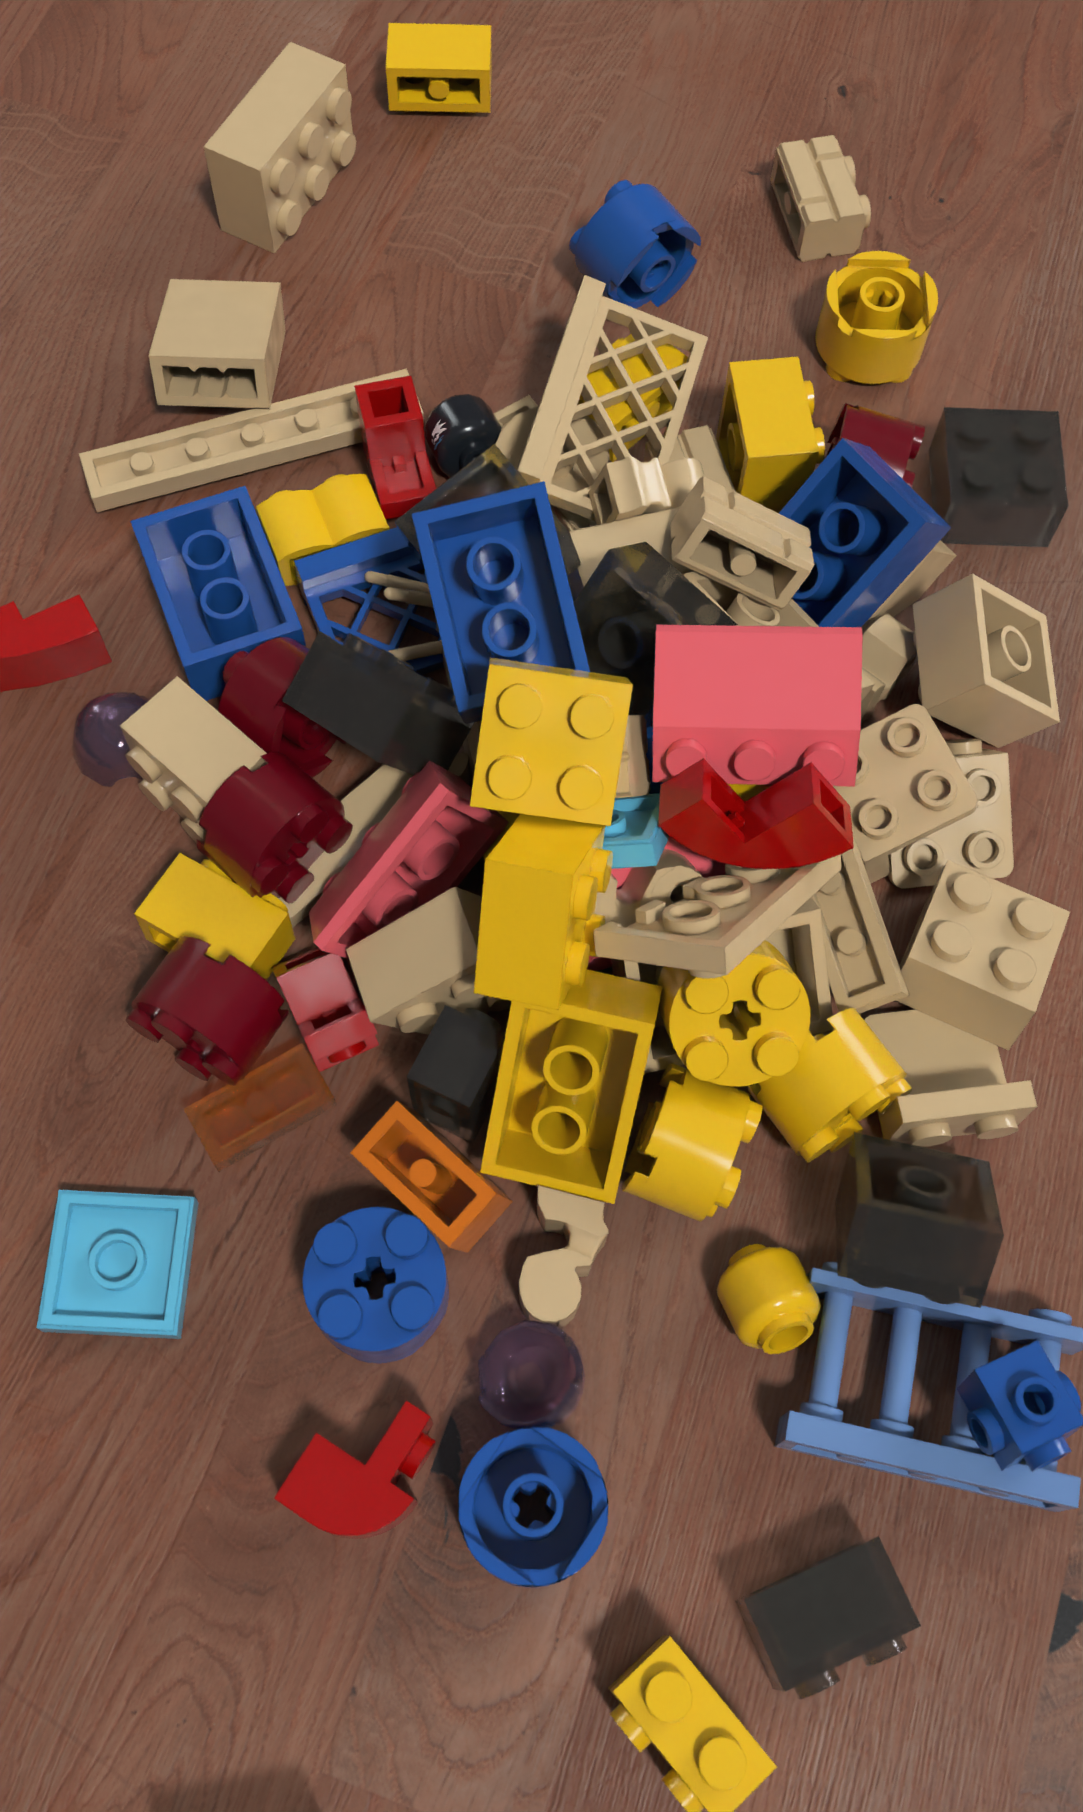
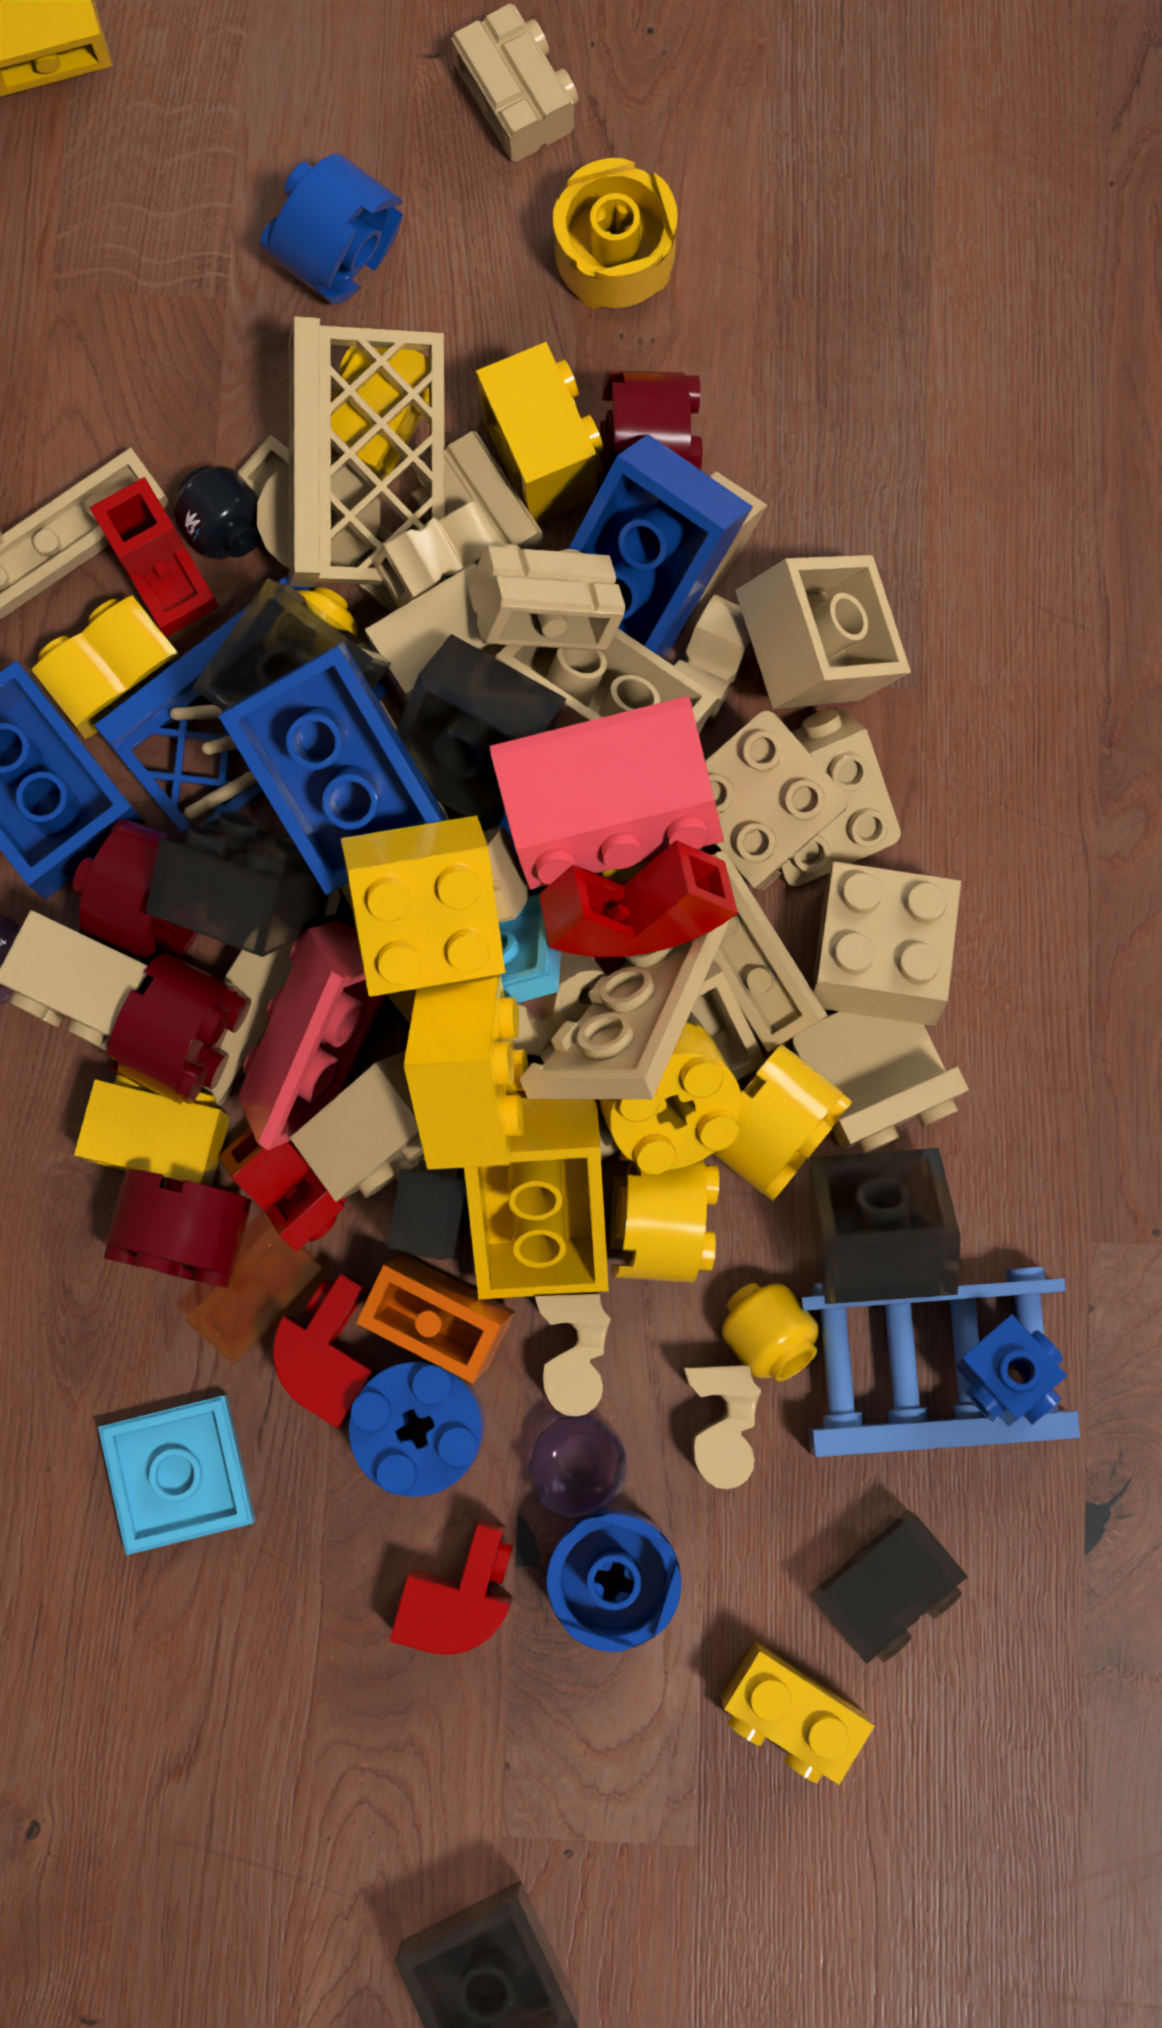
camera: 10 degrees left, 15 degrees up
clear smoke brick [929,407,1068,547] -> none
none -> red brick [273,1274,379,1429]
none -> tan leg [682,1365,761,1489]

